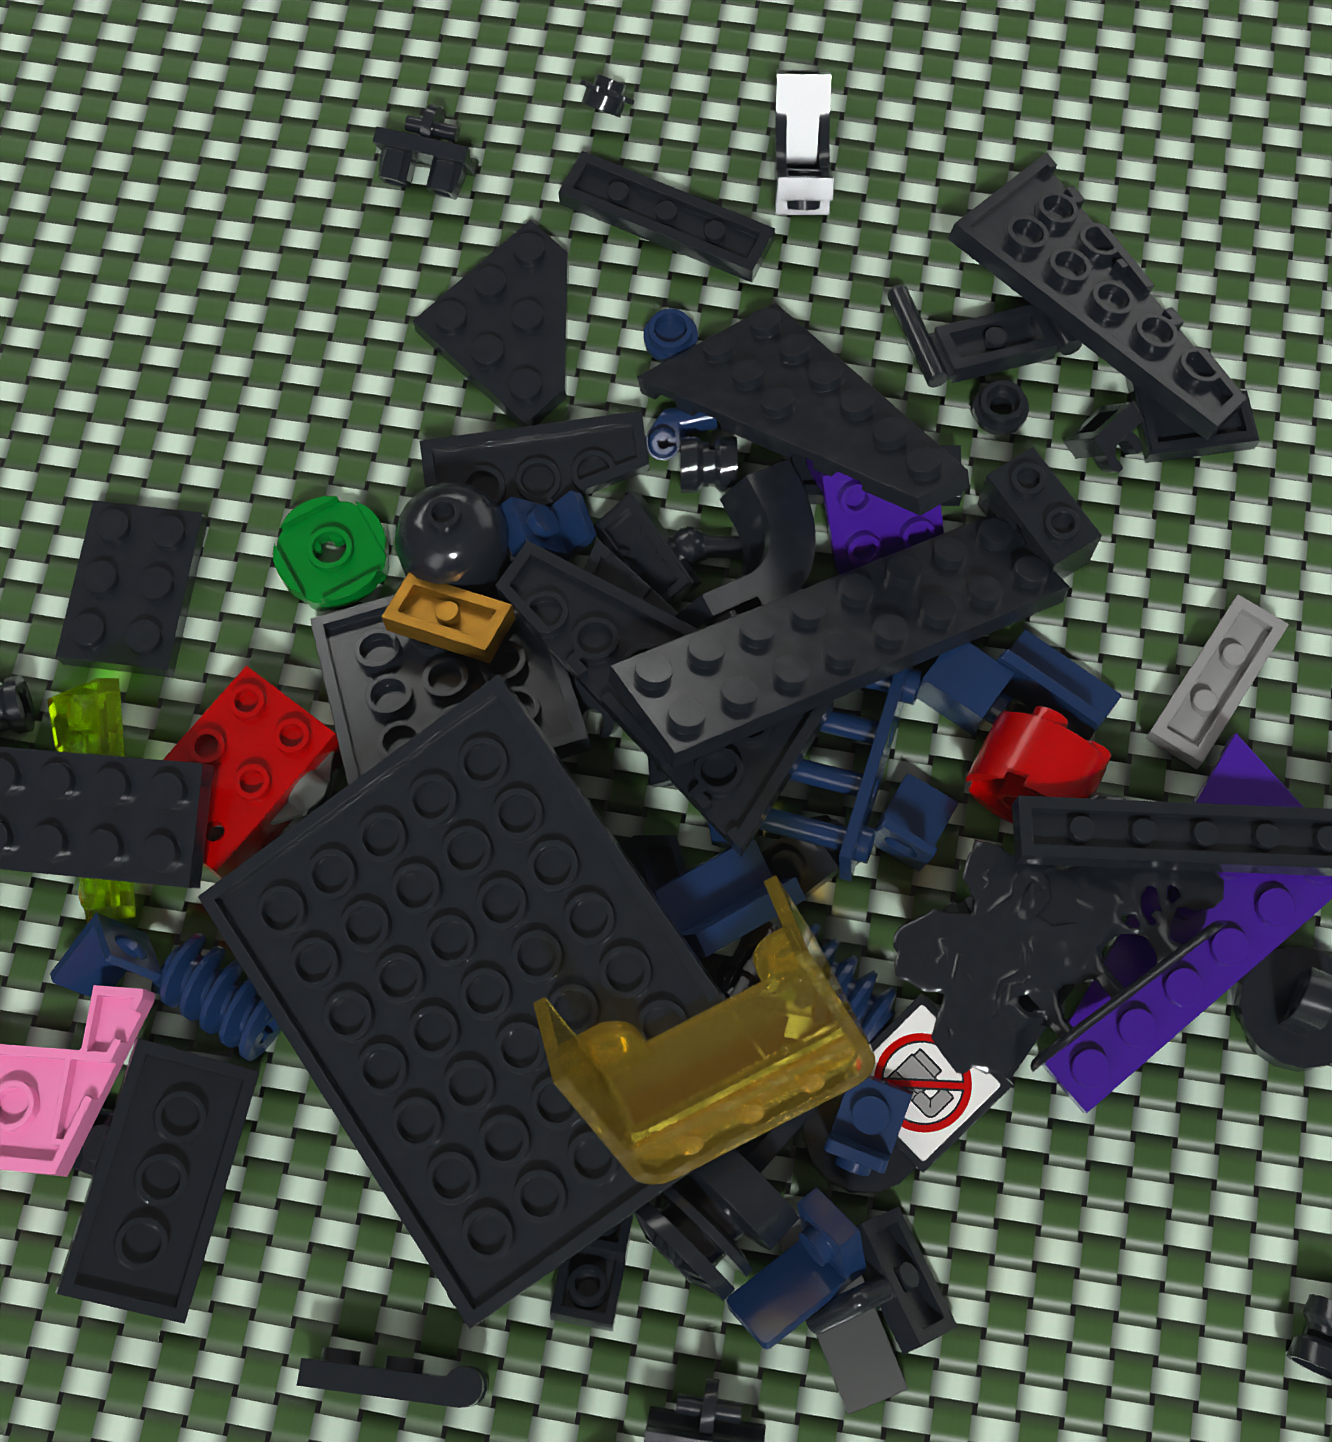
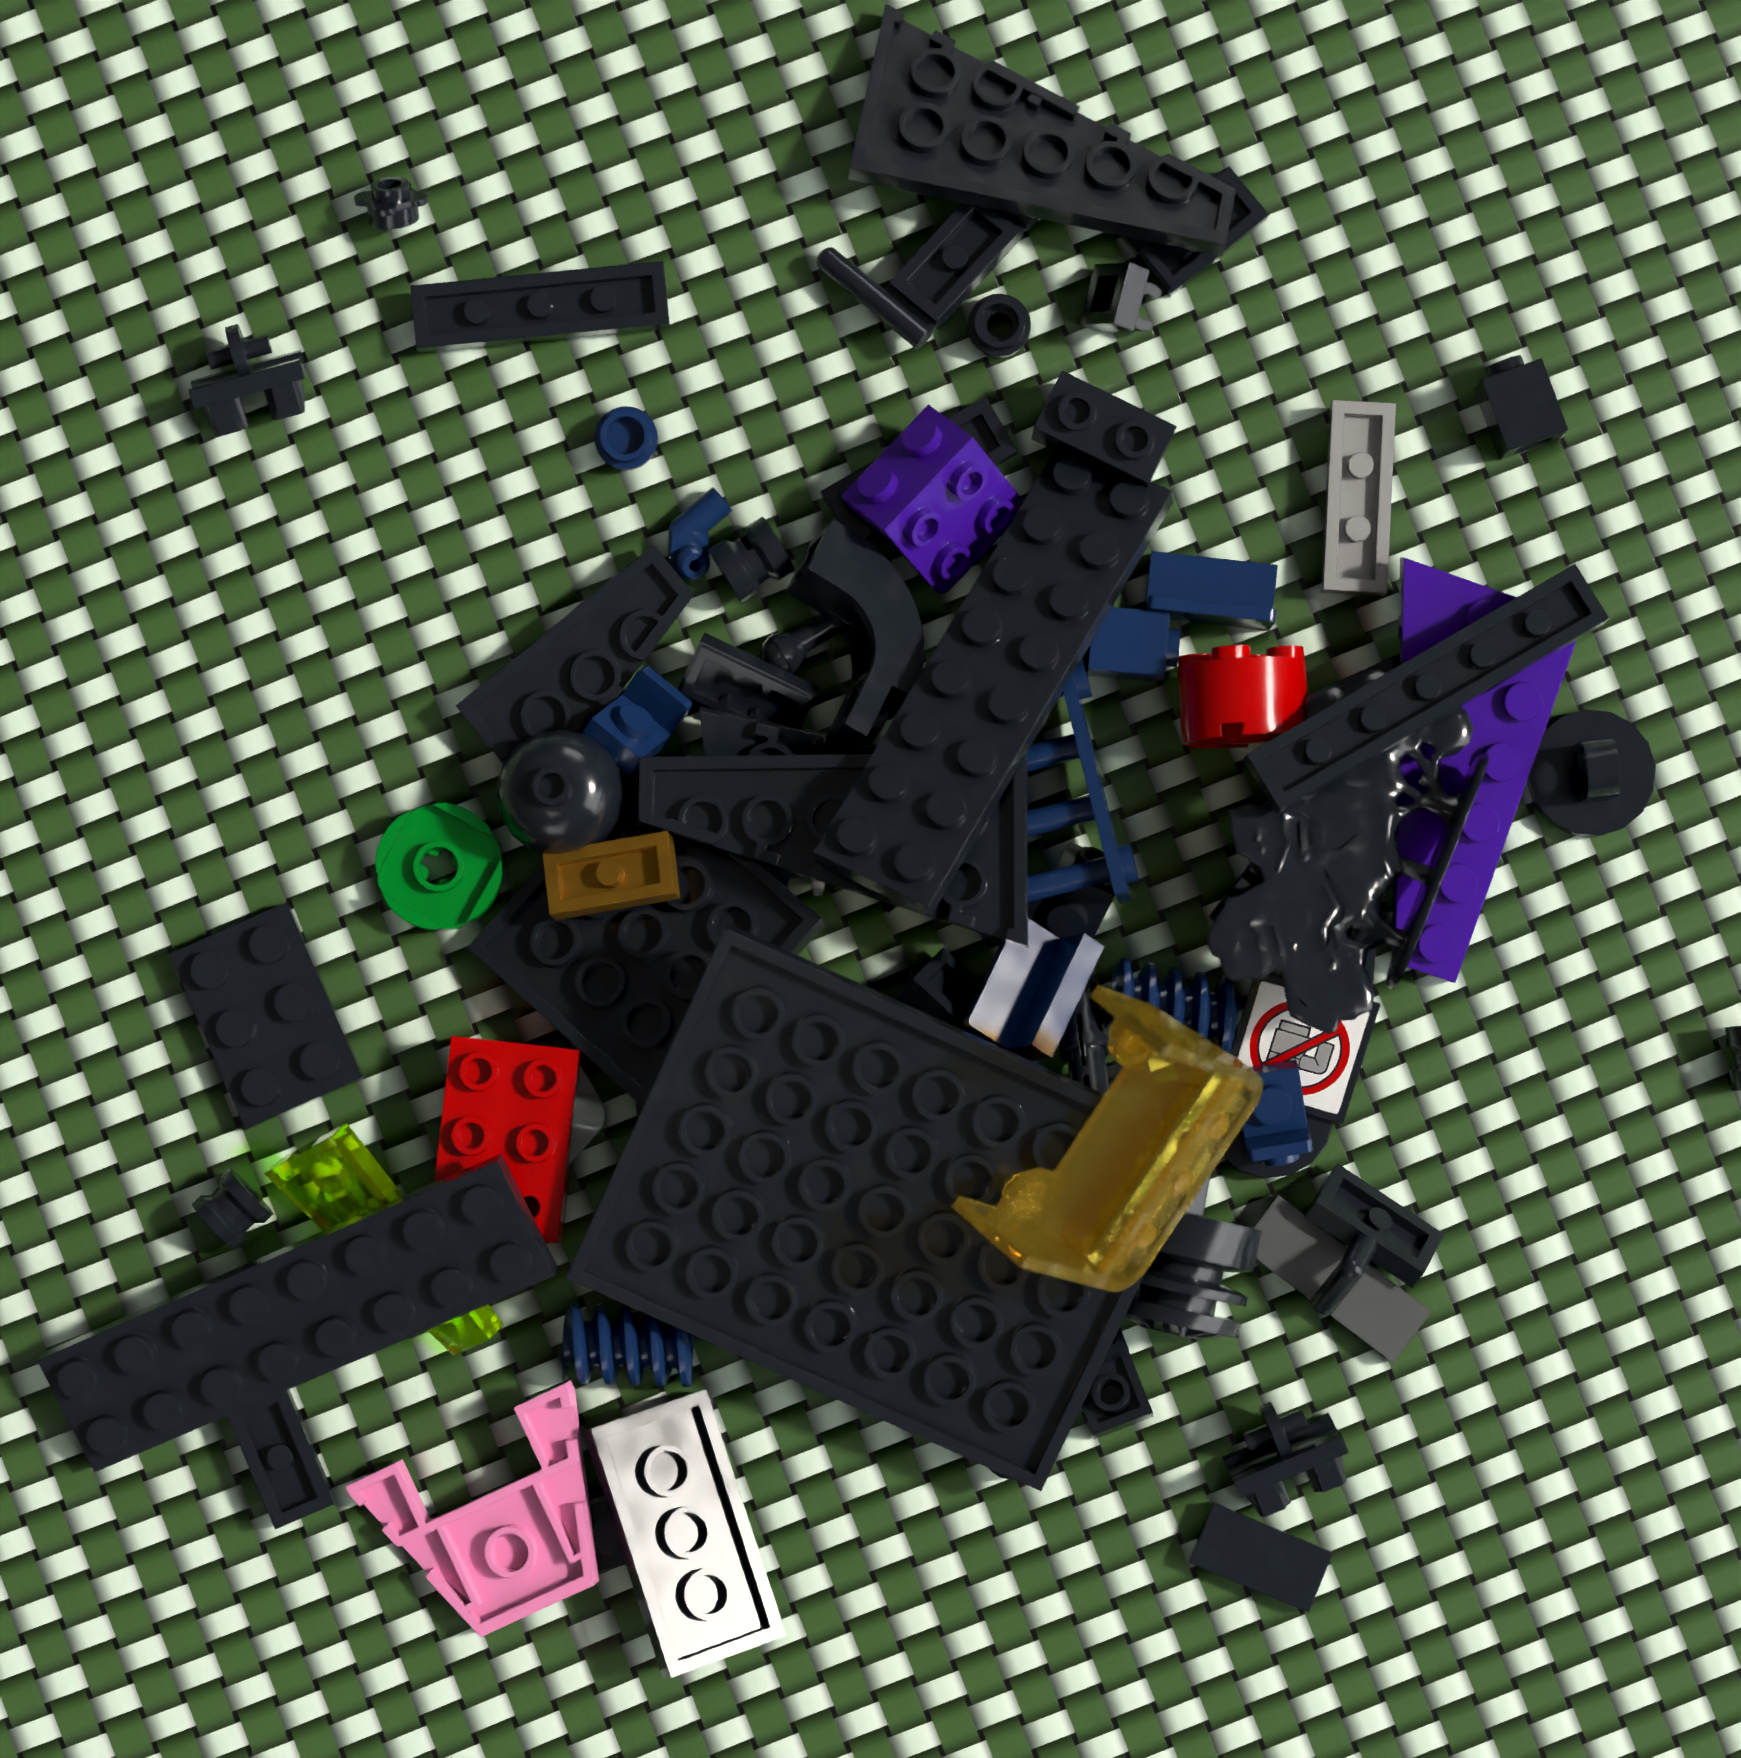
camera: 35 degrees left, 15 degrees up
dark blue bracket [50,912,163,997] -> none
black plate [296,1346,489,1408] -> none
black plate [413,220,569,427] -> none
black wing [637,303,970,516] -> none
dark blue bracket [726,1187,867,1349] -> none
arch [774,70,834,215] -> none
dark blue bracket [873,773,958,872] -> none

